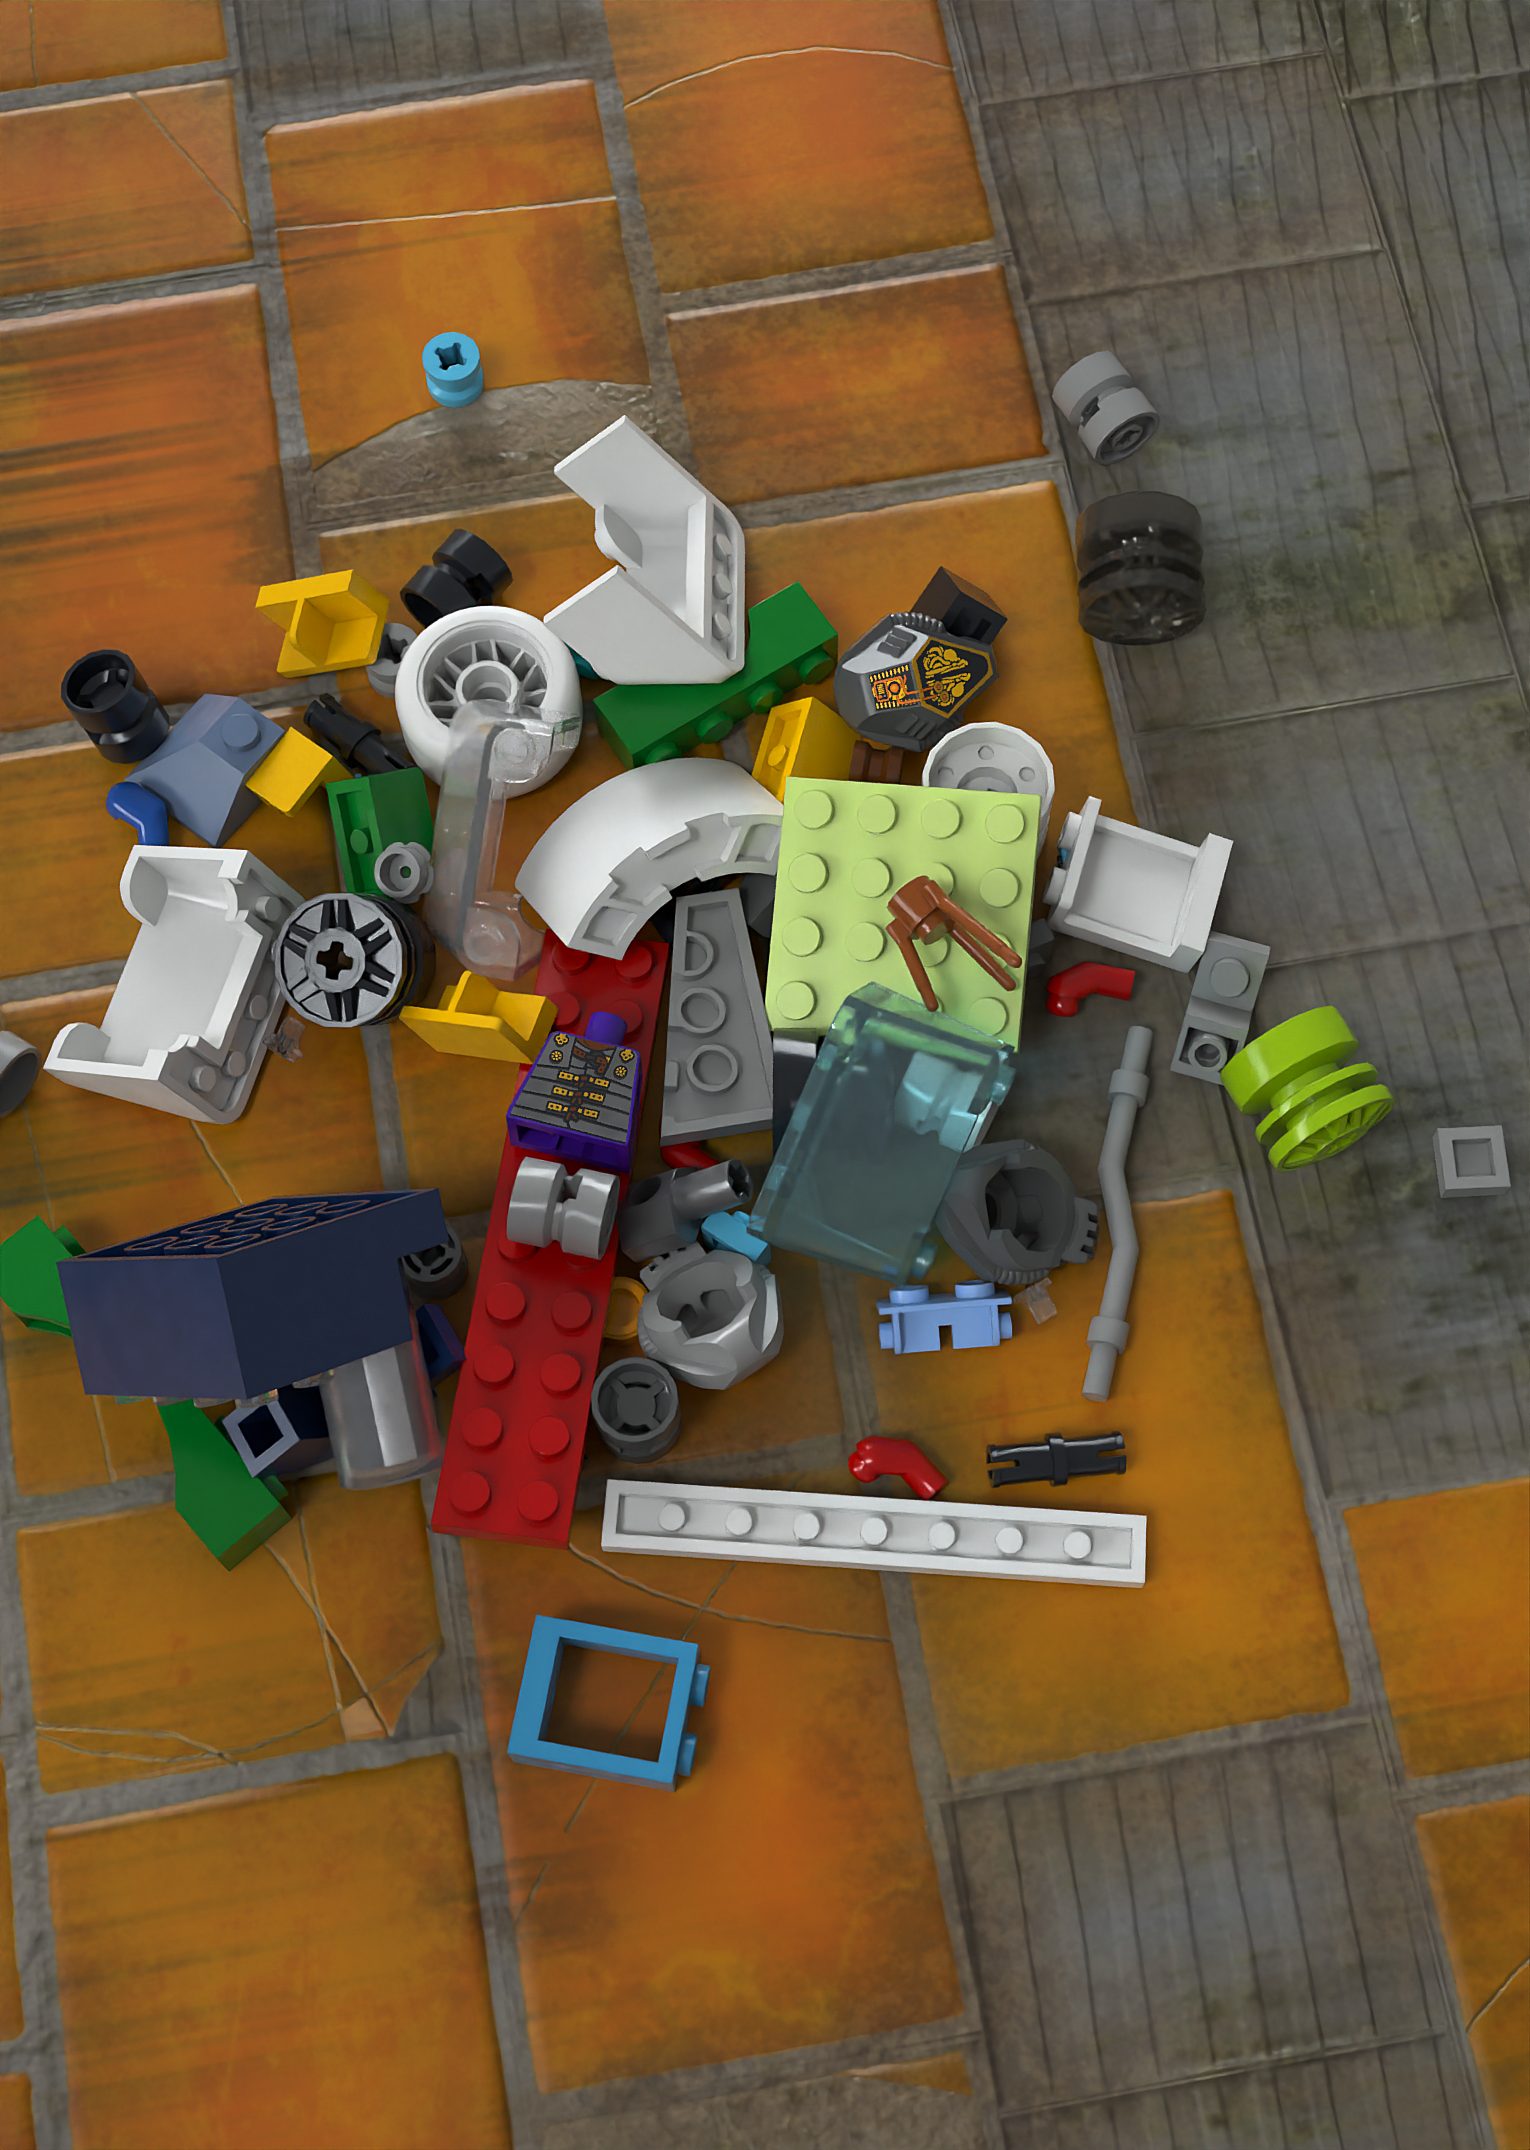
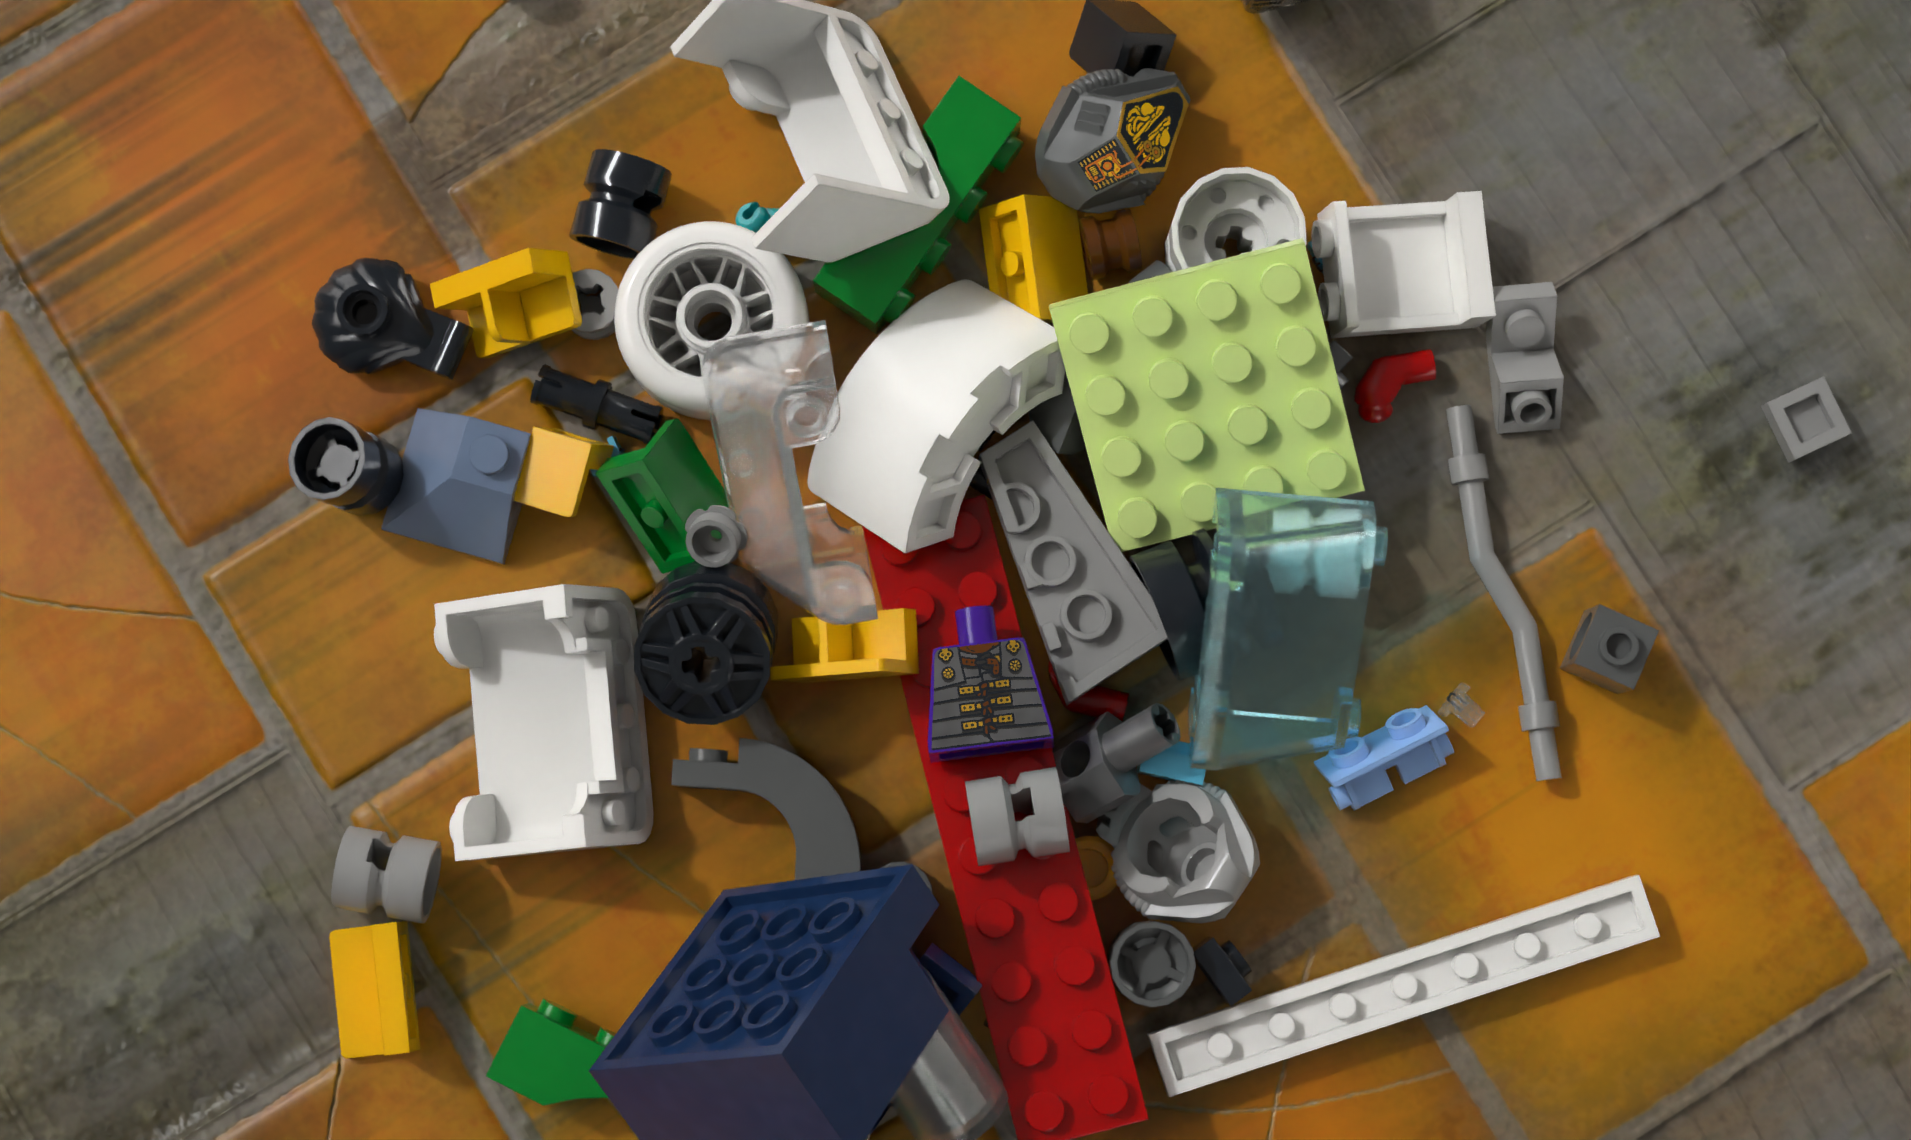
camera: 25 degrees left, 15 degrees up
blue arm [106,781,170,846] -> none
clear piece [262,1016,305,1063] -> none
red arm [848,1435,950,1501] -> none
dark orange plant [885,875,1023,1012] -> none
dark grey helmet [935,1138,1100,1286] -> none
black pin [986,1431,1126,1488] -> none
lime wheel [1220,1006,1396,1173] -> none
none -> black animal [312,258,474,380]
none -> dark grey arch [671,738,862,880]
none -> black plate [1193,936,1252,1006]
none -> dark grey brick [1560,604,1659,694]

